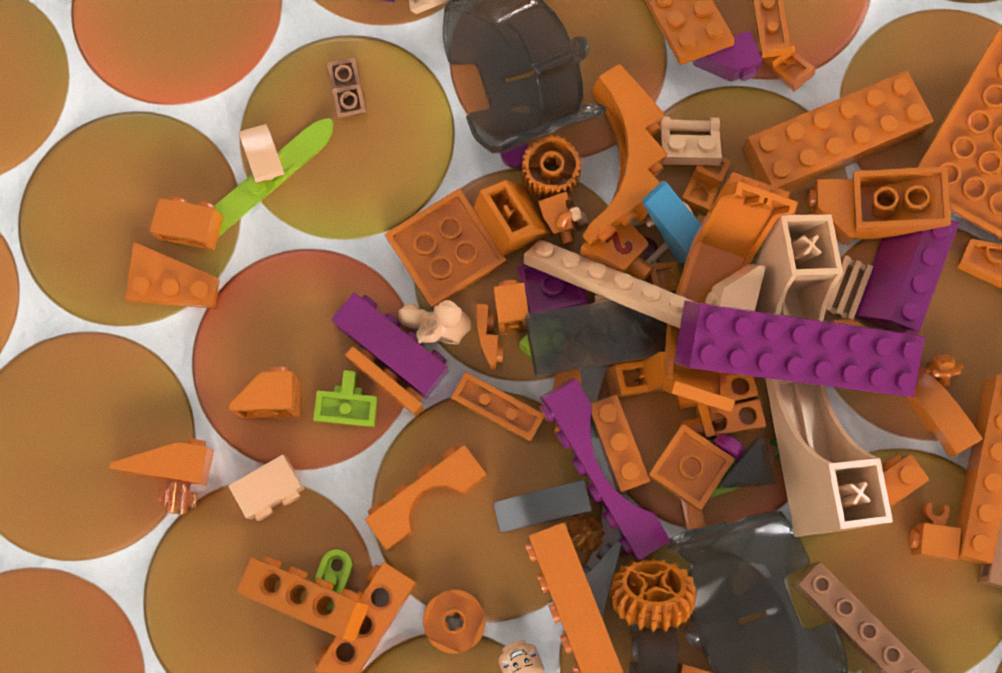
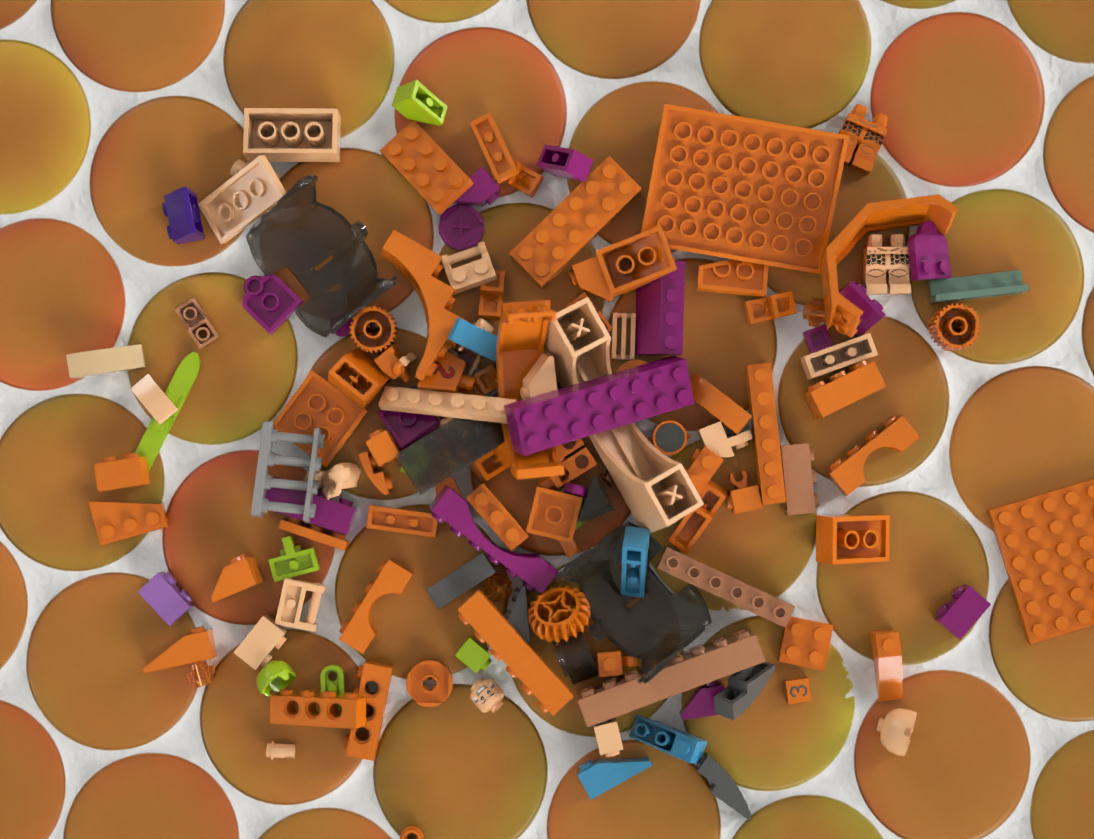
camera: 20 degrees left, 10 degrees up
orange plant [925,354,963,387] -> none
none -> tan slope [66,344,146,379]
none -> medium lavender brick [138,571,195,626]
none -> magenta plate [242,274,304,335]
none -> light grey fence [251,421,325,523]
none -> lime hair [256,660,297,697]
none -> light nougat pin [266,741,296,760]
none -> light nougat plate [274,577,326,631]
none -> magenta tile [438,204,484,251]
none -> lime brick [455,635,492,673]
none -> magenta brick [536,144,593,182]
none -> dark azure slope [621,526,650,598]
none -> pearl dark grey piece [648,420,690,455]
none -> orange slope [668,480,728,553]
none -> light nougat brick [697,421,753,458]

